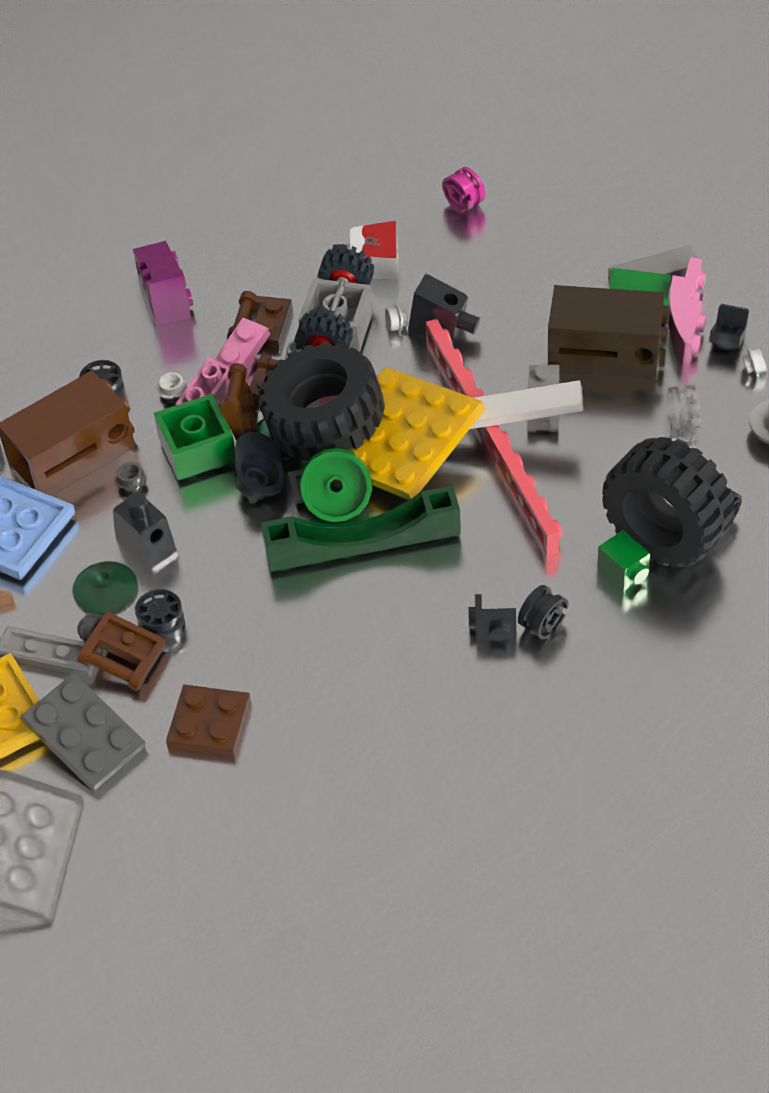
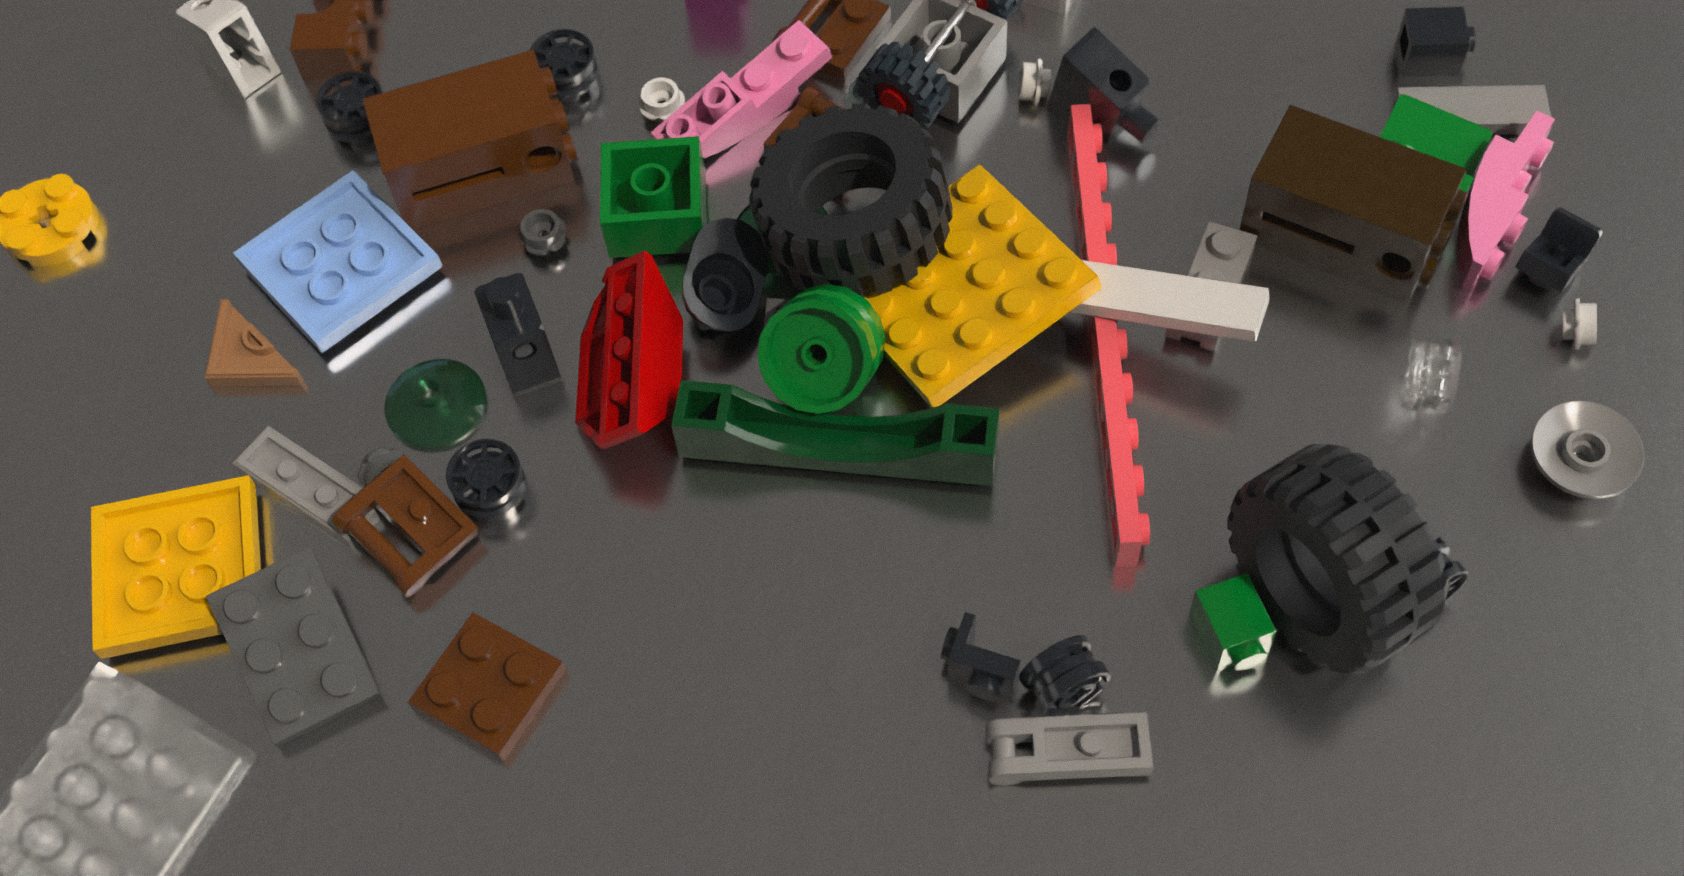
camera: 20 degrees right, 10 degrees up
reddish brown plate [220,363,260,441] -> none
none -> red wedge [575,250,684,449]
none -> light grey plate [985,712,1153,785]
none -> black brick [1396,7,1476,77]

